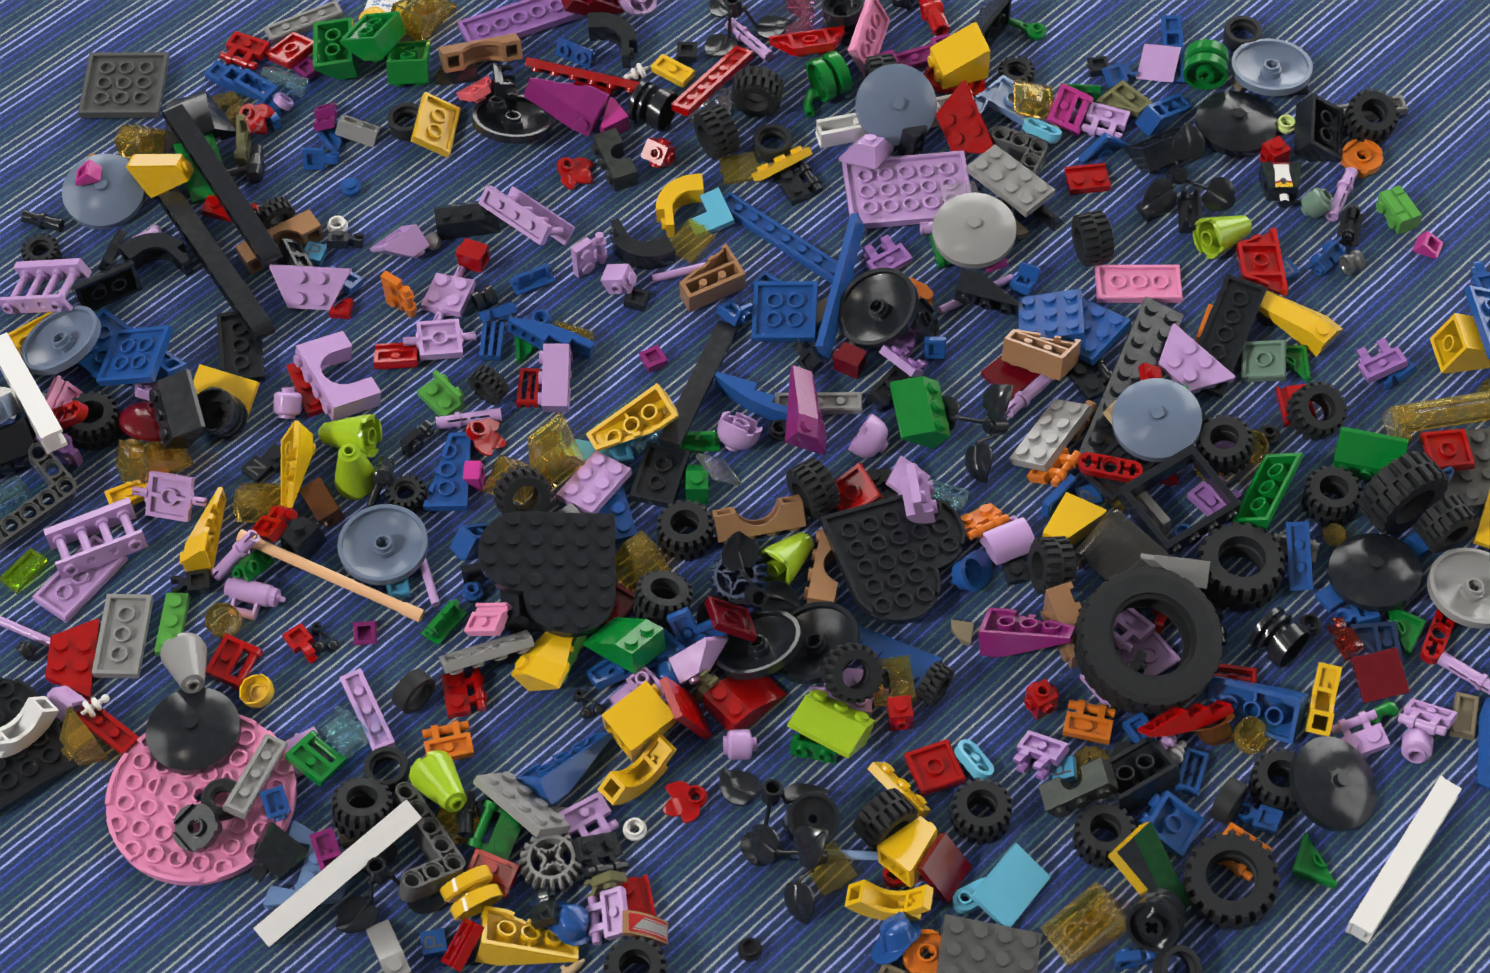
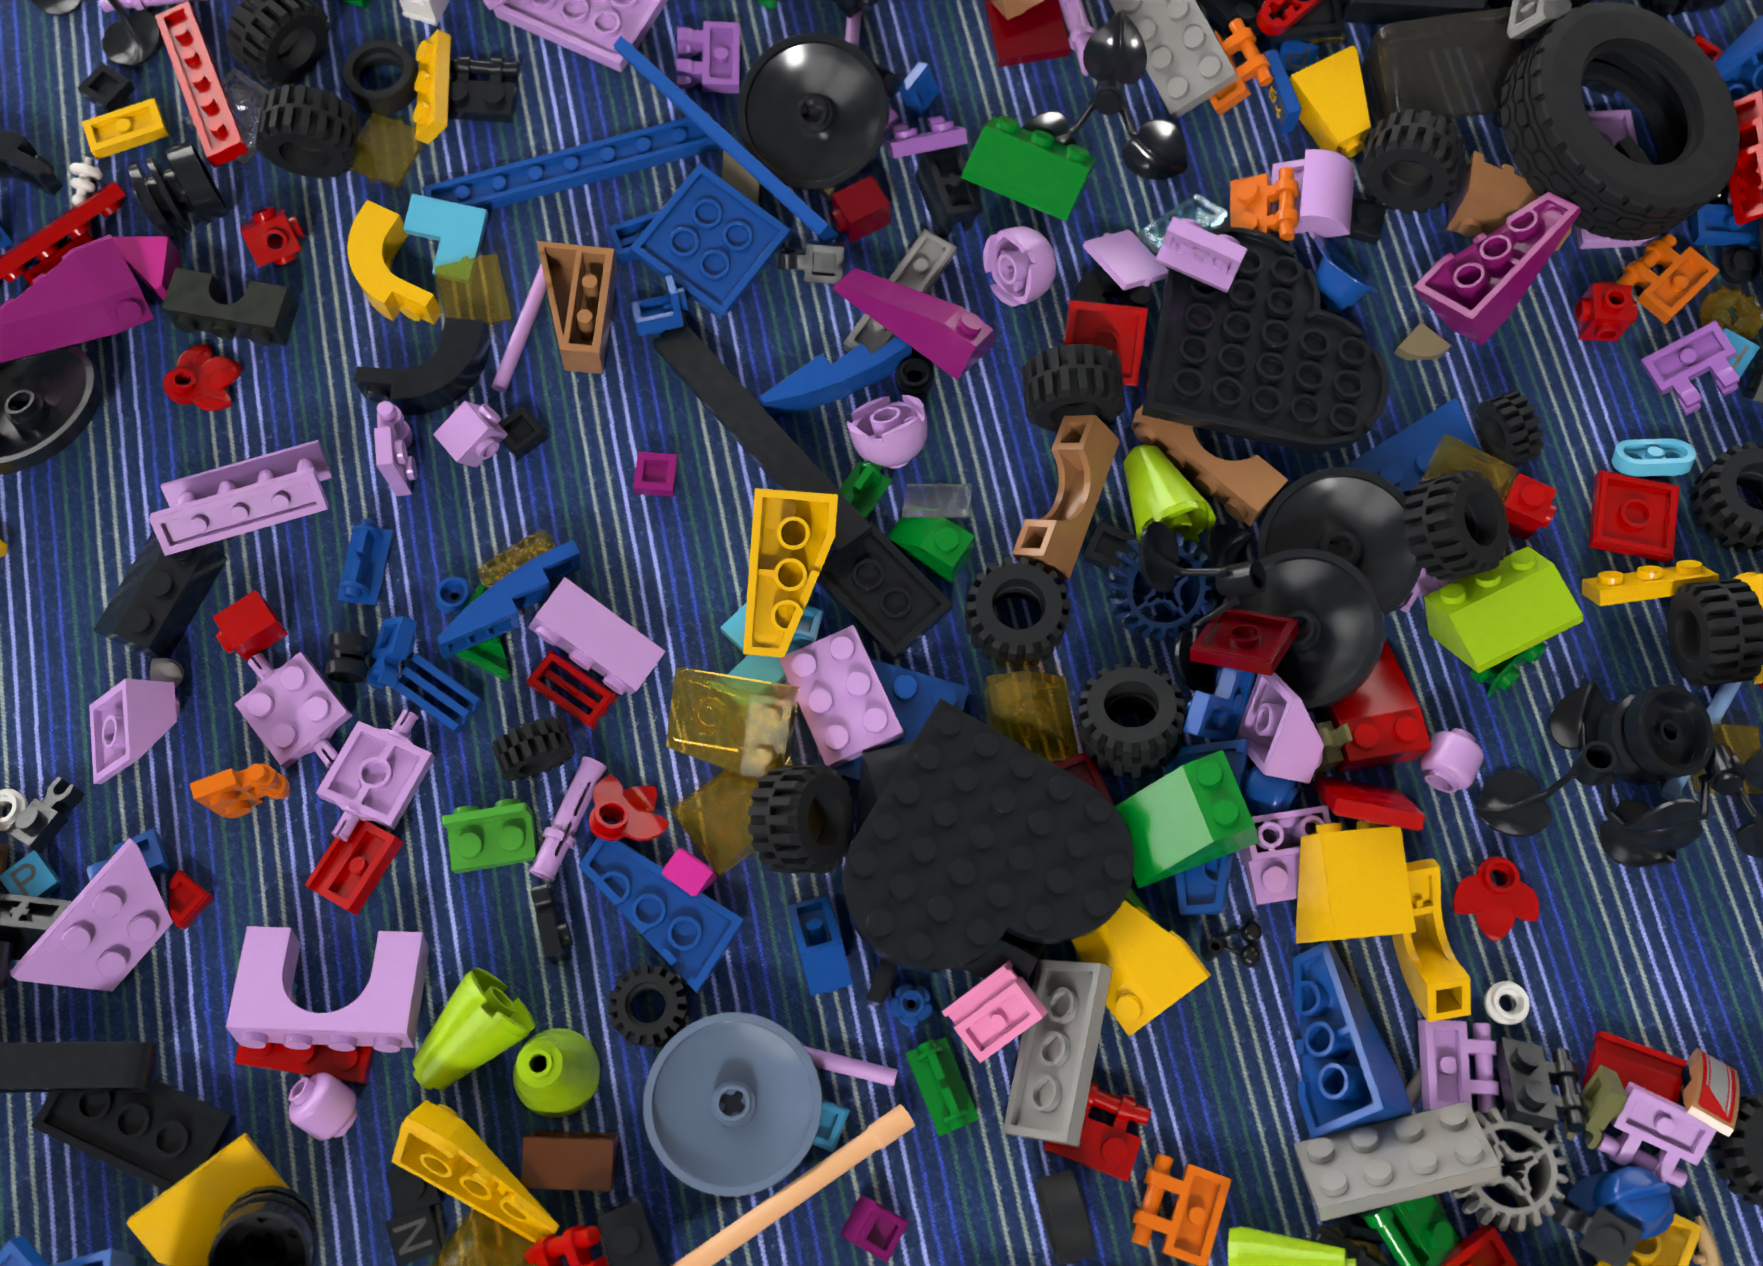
camera: 60 degrees left, 15 degrees up
black piece [367,456,395,507] -> none

